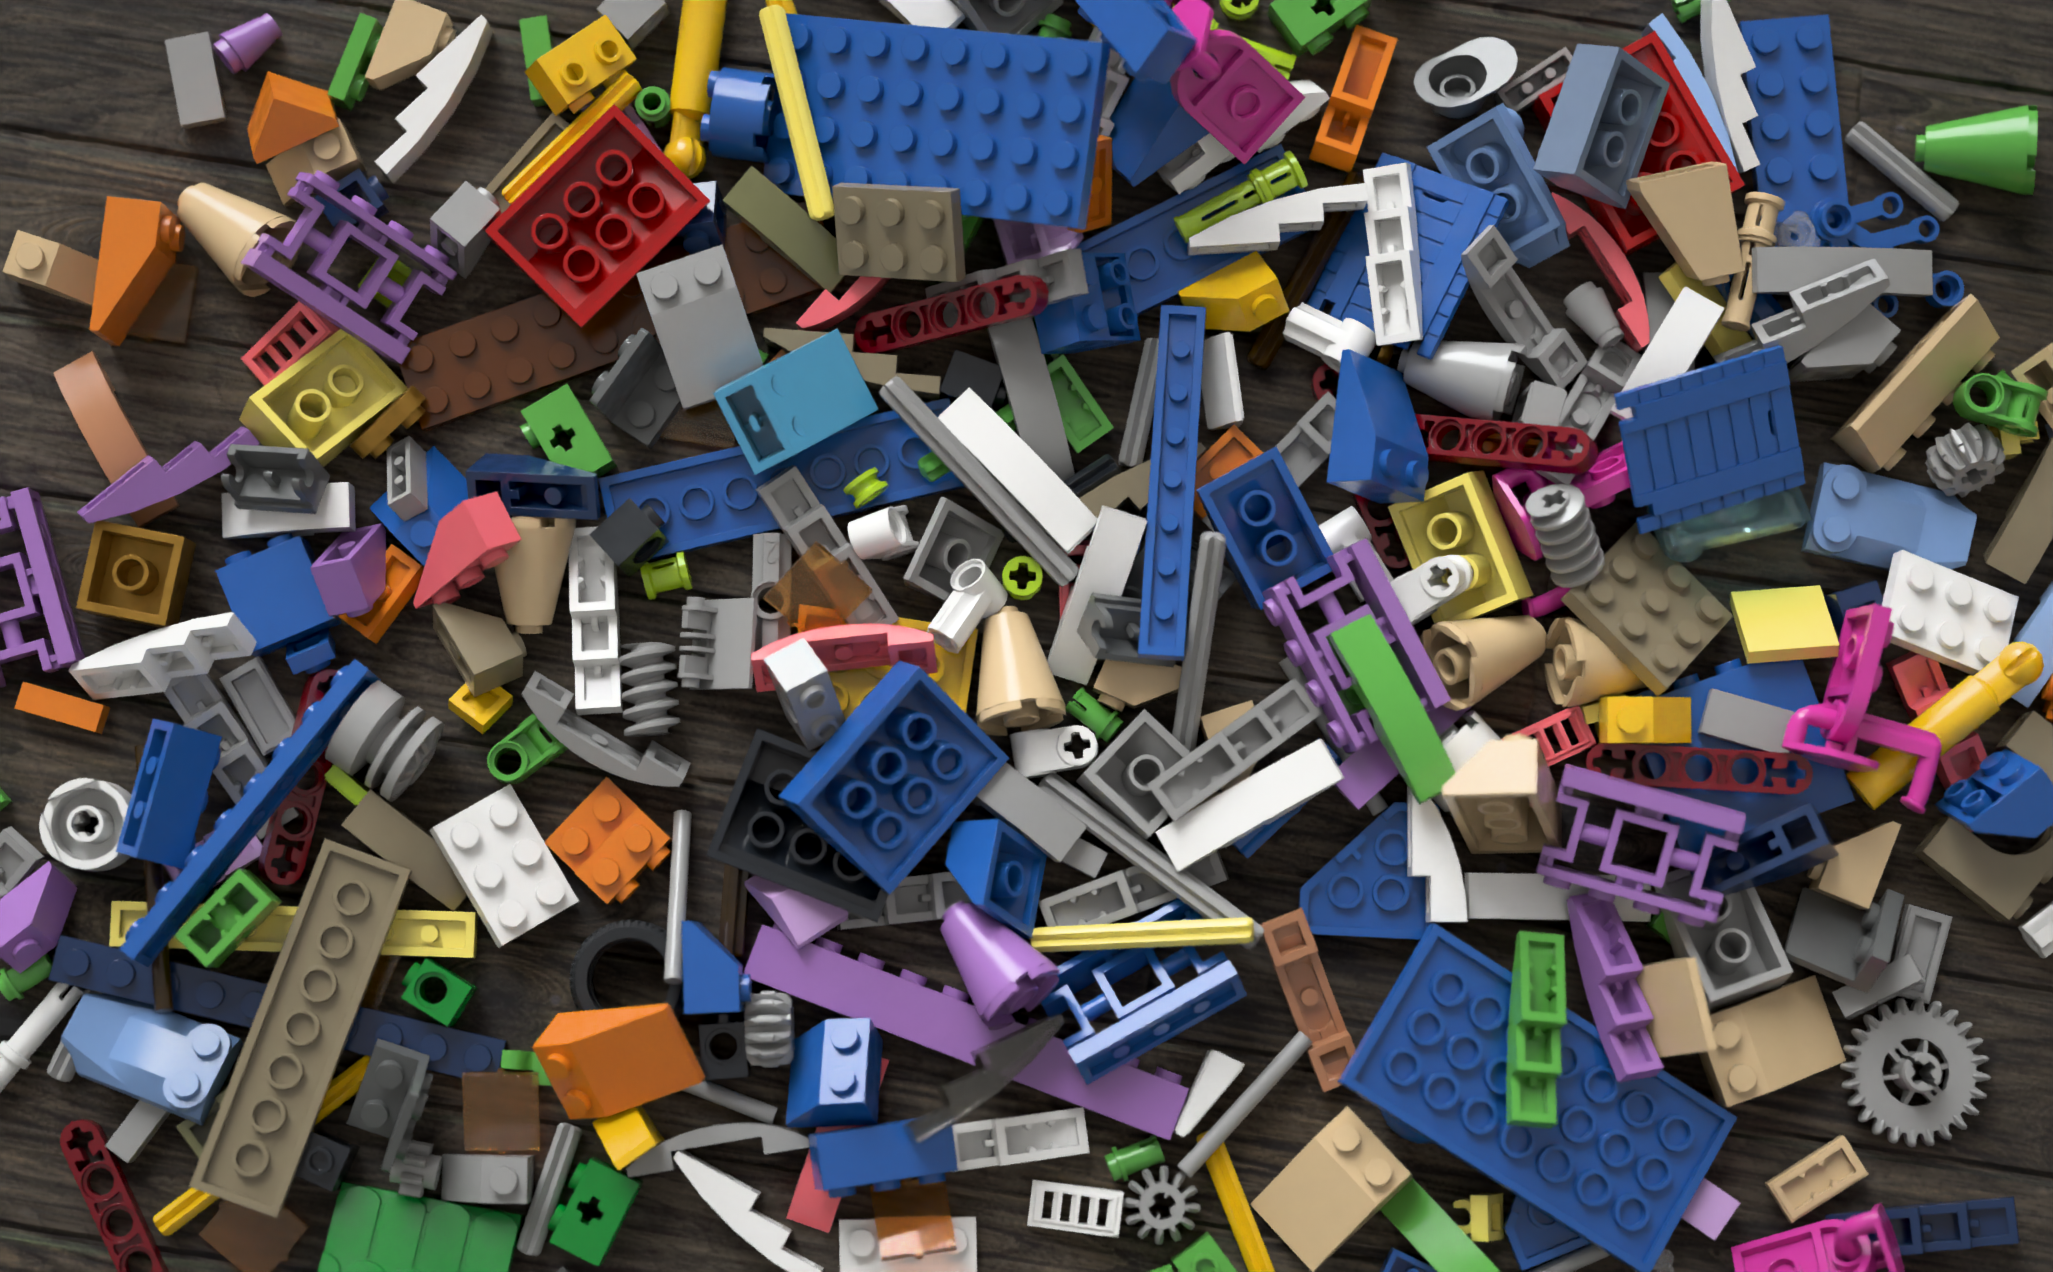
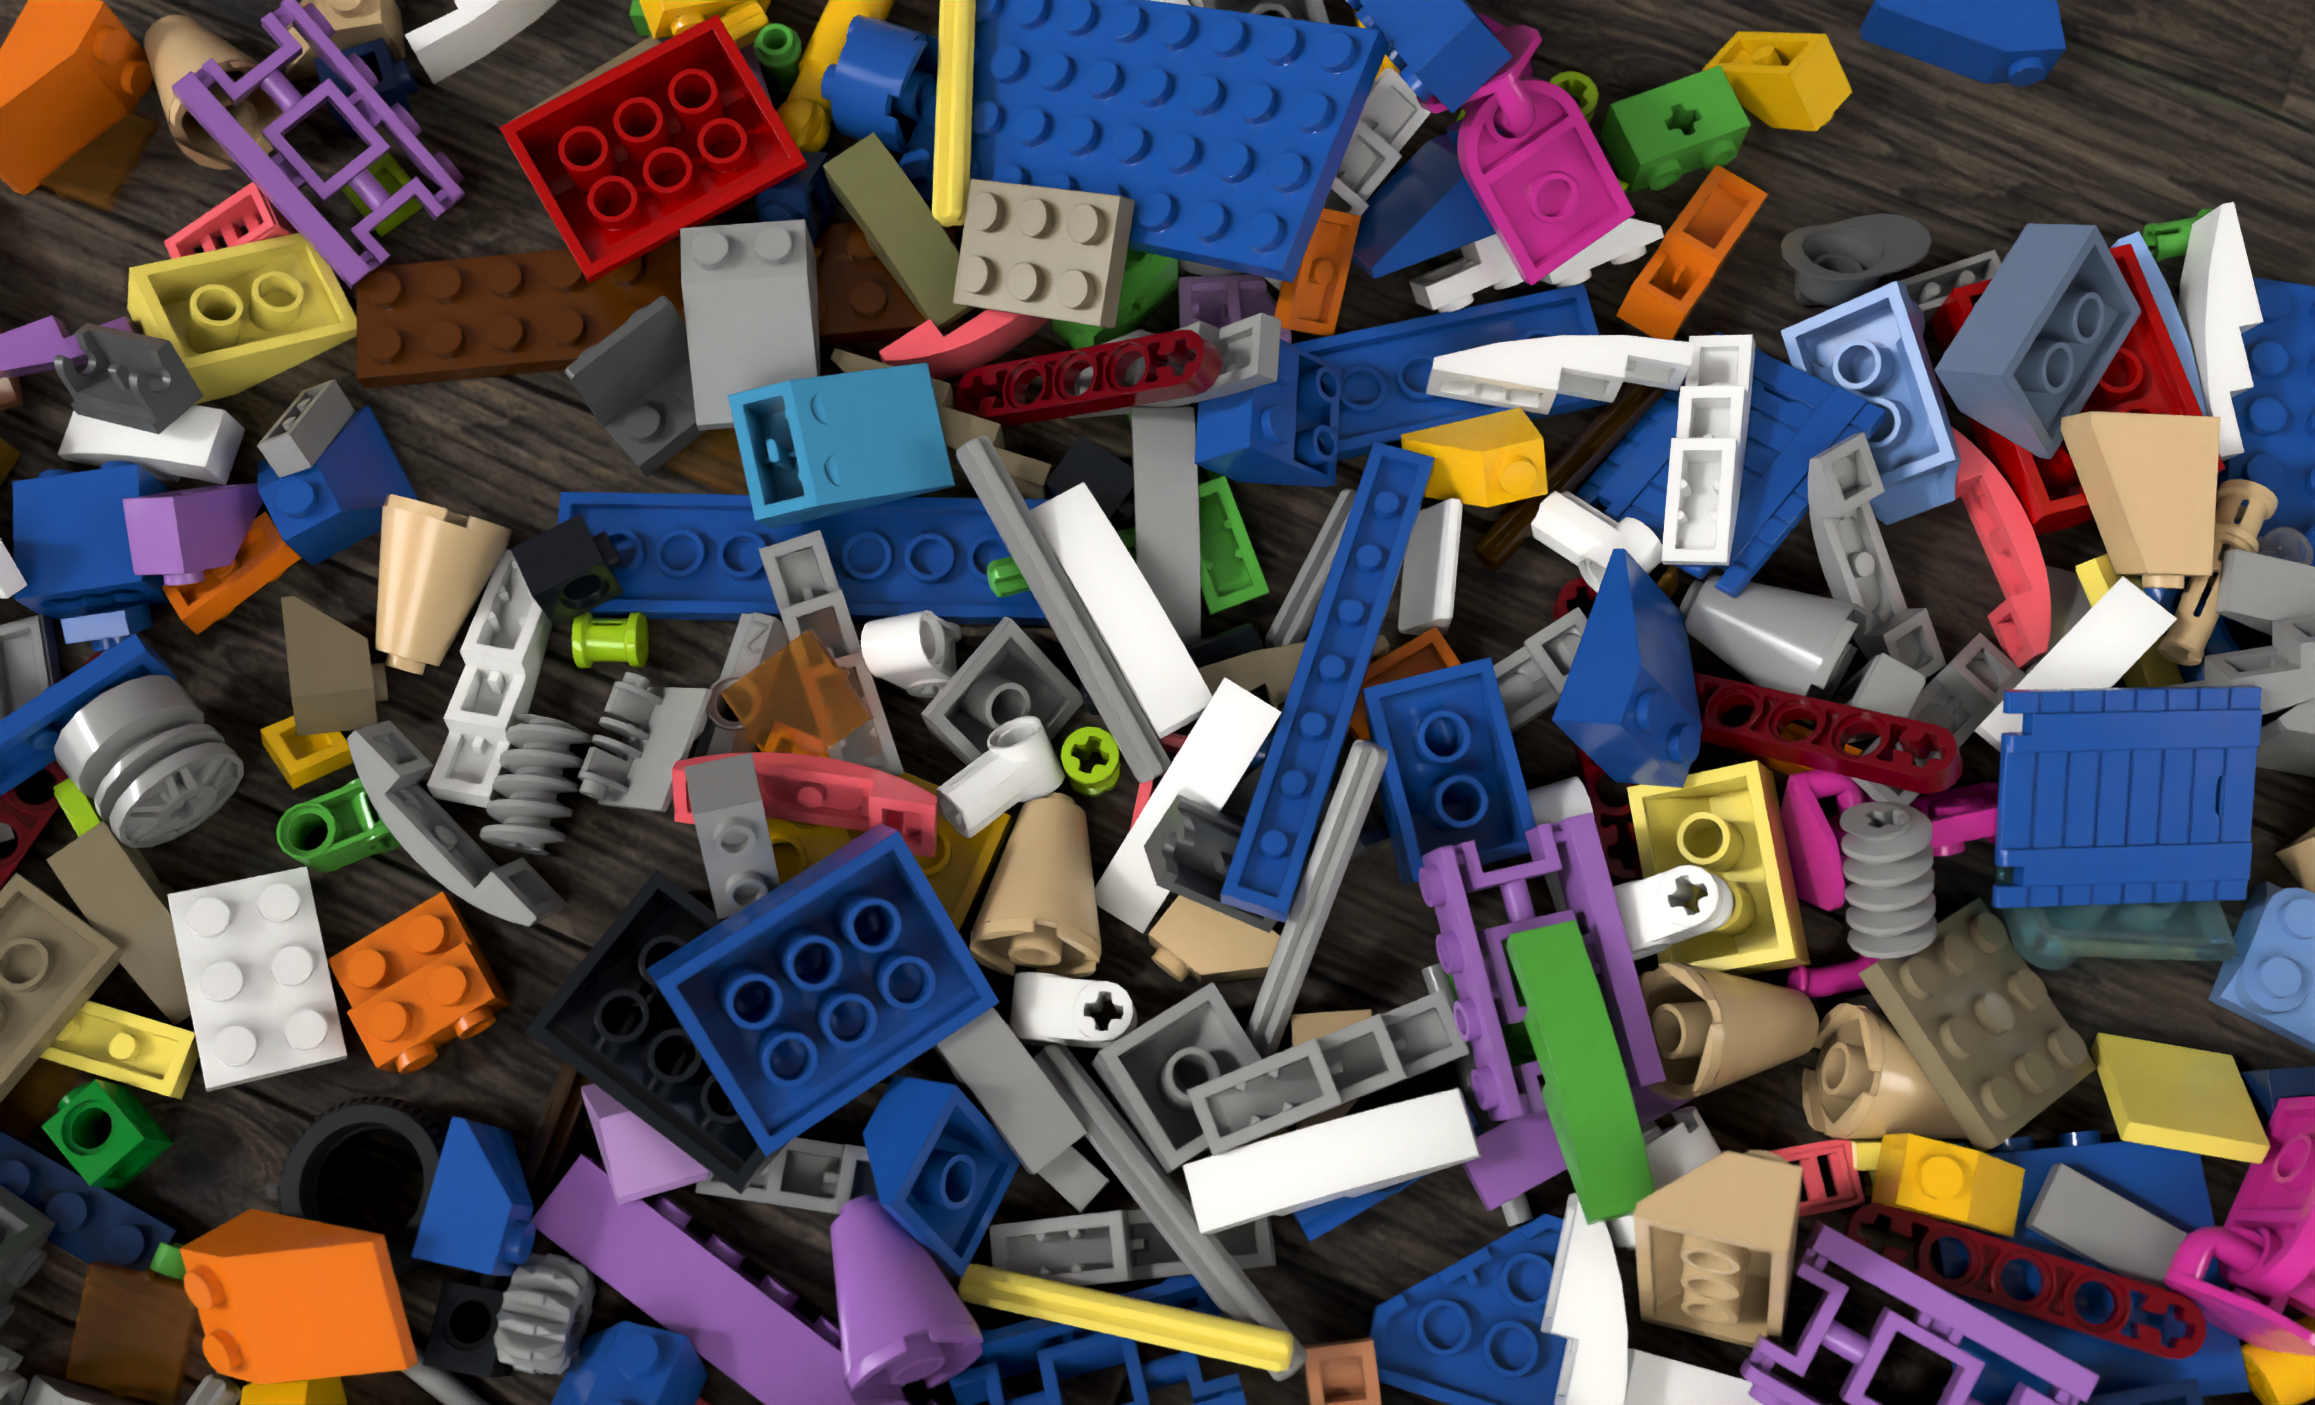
camera: 20 degrees right, 10 degrees down
pearl gold plate [350,385,426,459] -> none
coral slope [413,492,522,609] -> none
light grey slope [430,181,501,279] -> none
dark blue slope [466,453,601,520] -> none
bright green brick [520,384,617,478] -> none
light grey bar [664,810,692,985] -> none
lime bush [843,467,889,509] -> none
bright green pin [1065,688,1124,743] -> none
lime pin [1173,150,1308,243] -> none
light grey cone [1563,281,1625,350] -> none

